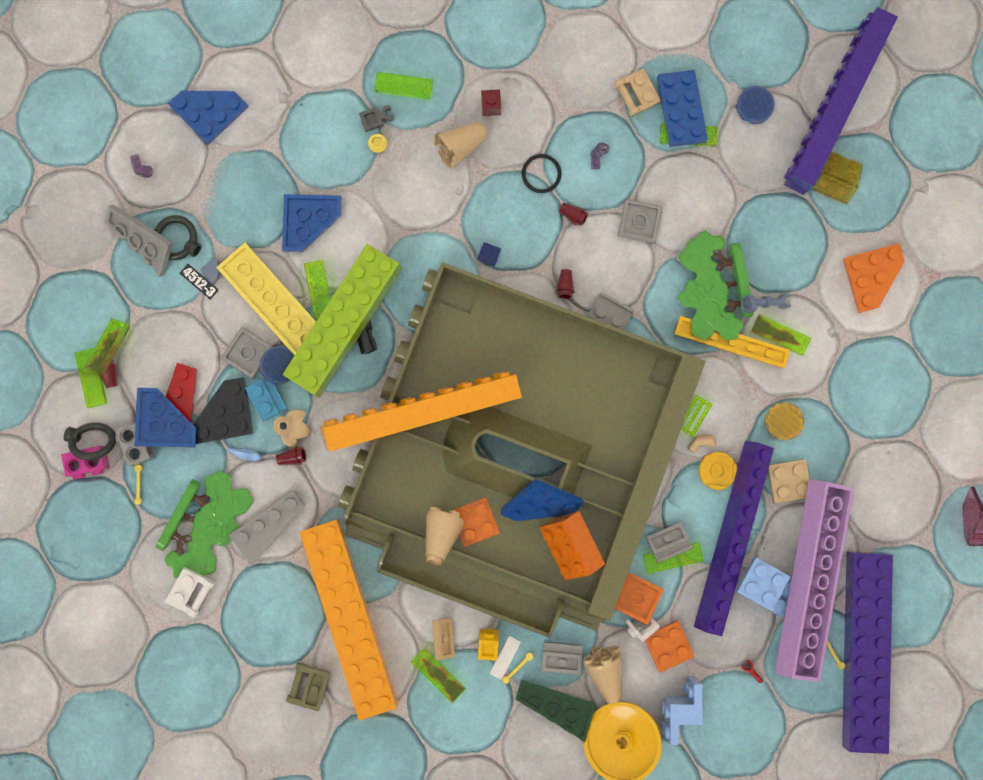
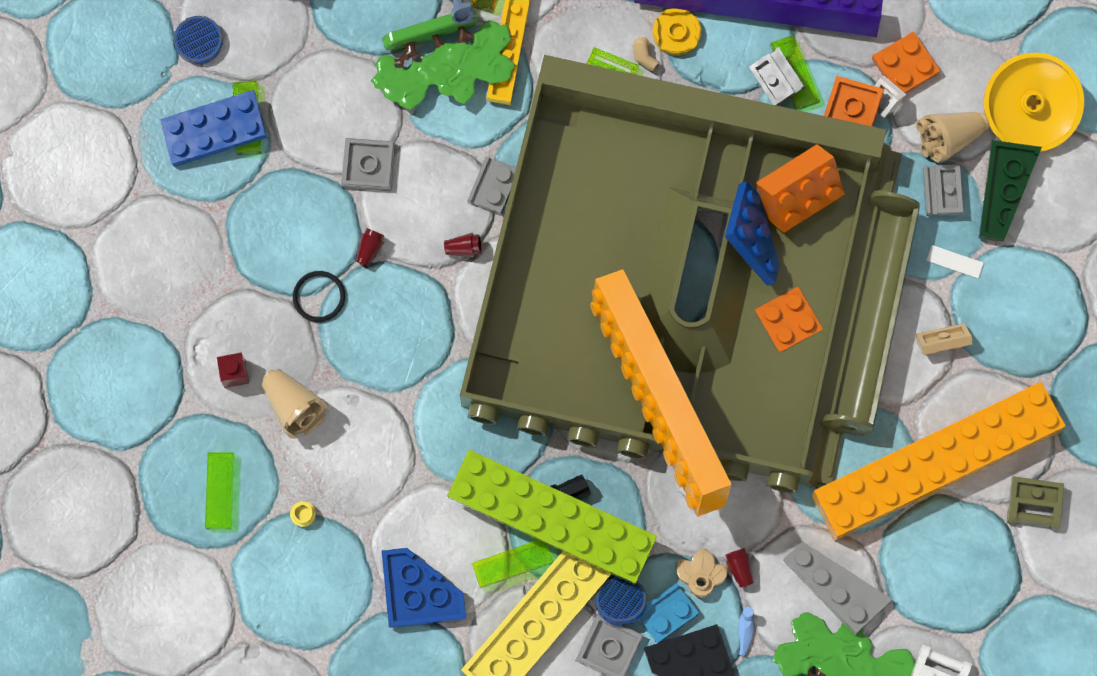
camera: 95 degrees left, 10 degrees down
dark grey plate [359,105,395,132] -> none
clear neon green tile [411,647,466,703] -> none
tan cone [425,507,465,565] -> none
clear blue tile [477,242,501,267] -> none
yellow bracket [478,628,499,661] -> none
light yellow hinge [502,652,533,684] -> none
clear purple arm [590,142,610,170] -> none
tan plate [614,68,661,117] -> none
light blue bracket [661,677,703,745] -> none

